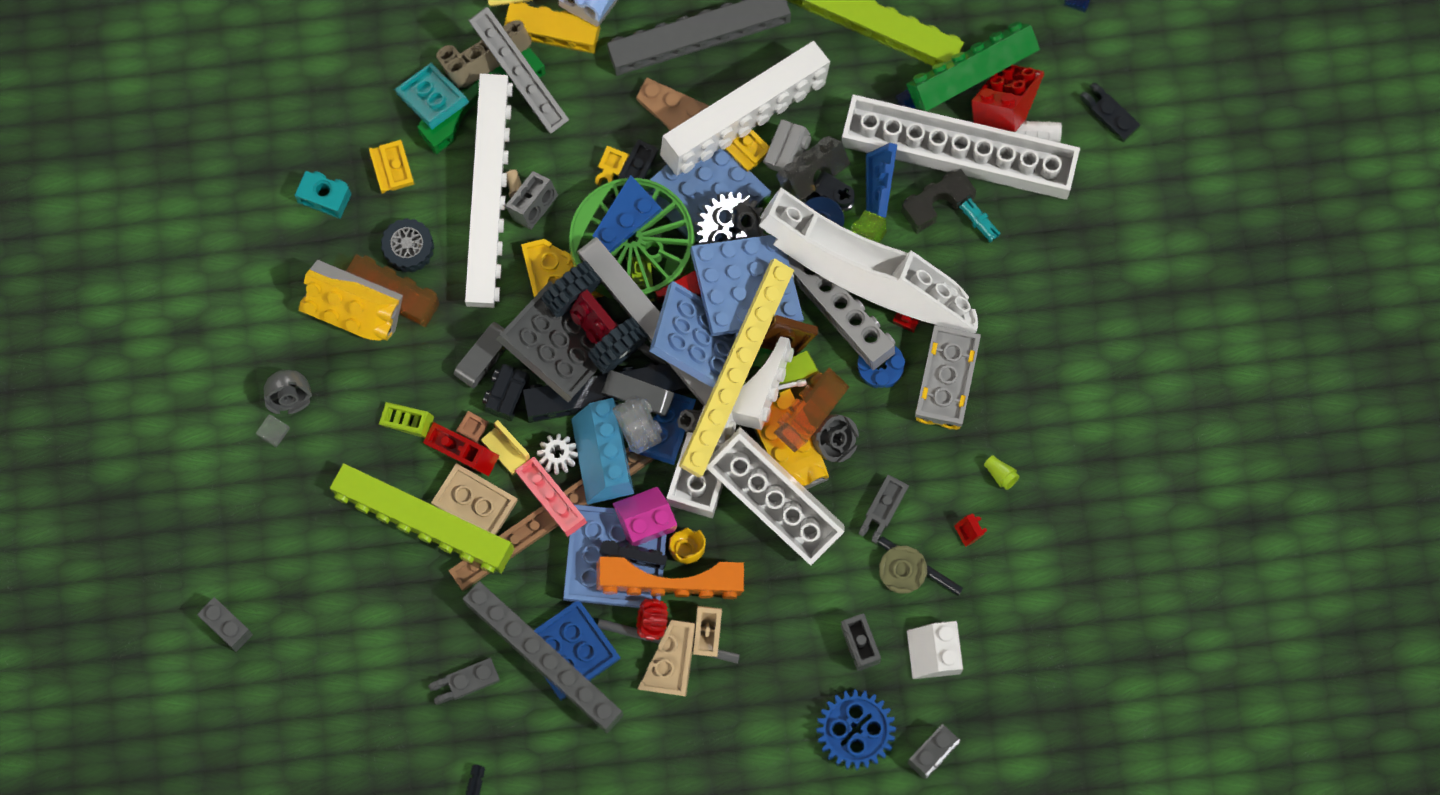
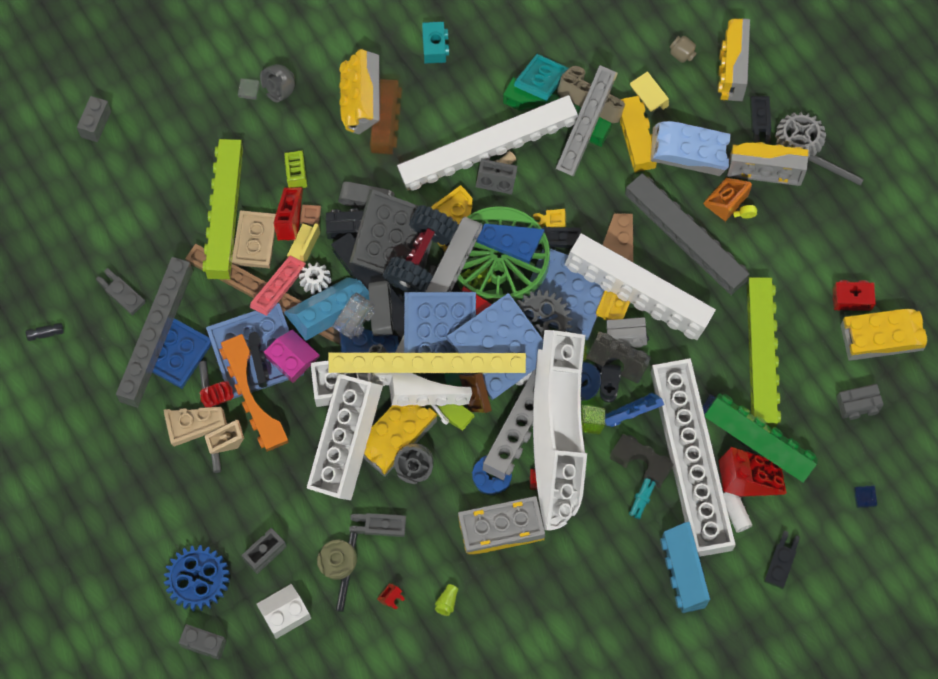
camera: 65 degrees right, 5 degrees down
yellow plate [369,140,414,194] -> none
black wheel [381,218,434,273] -> none
yellow hair [668,527,706,564] -> none
clear orange brick [774,368,849,452] -> none
none -> dark azure slope [660,522,710,613]

